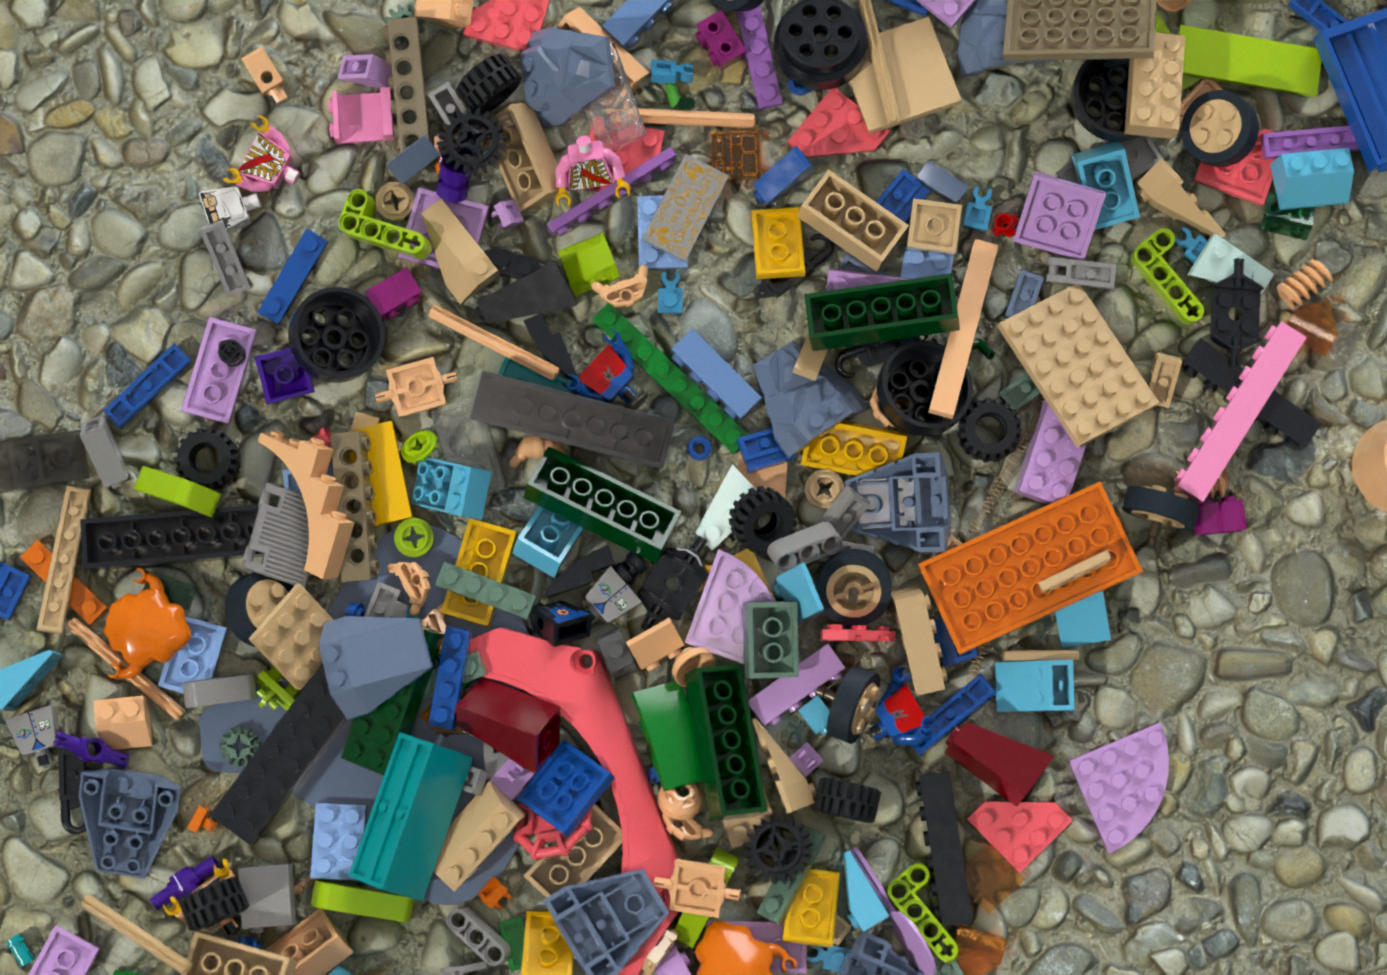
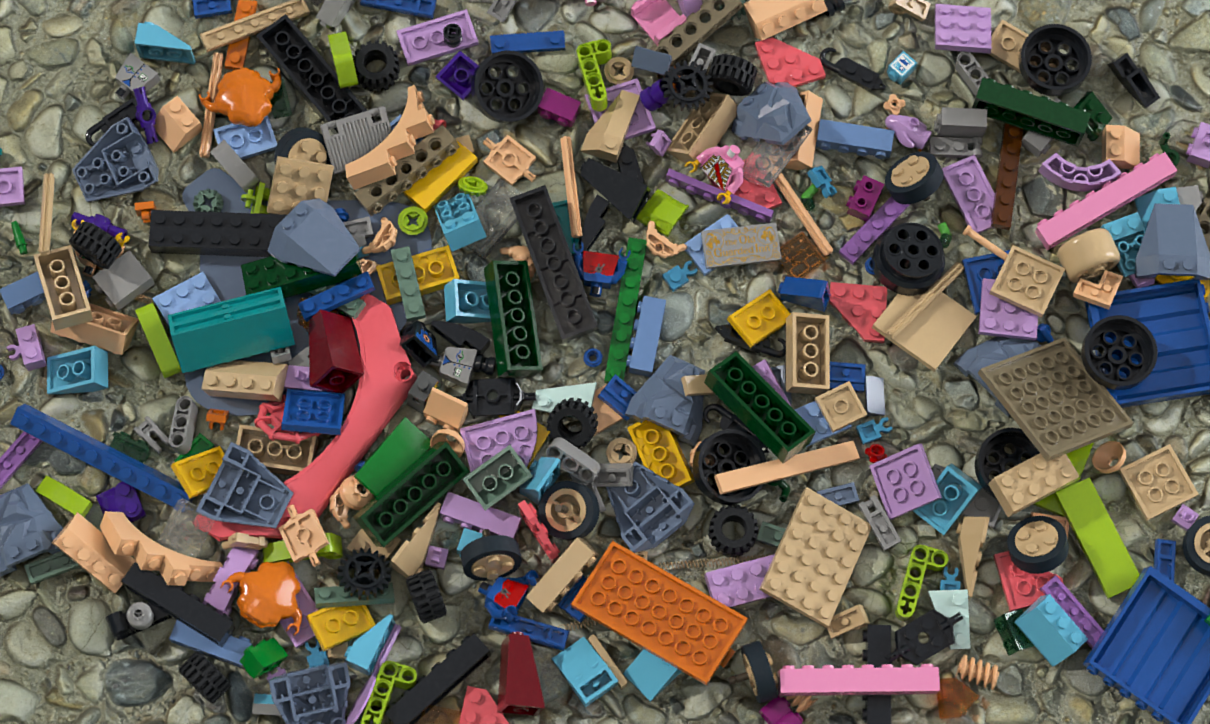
camera: 50 degrees right, 10 degrees down
tan tile [1038,550,1111,594] -> none

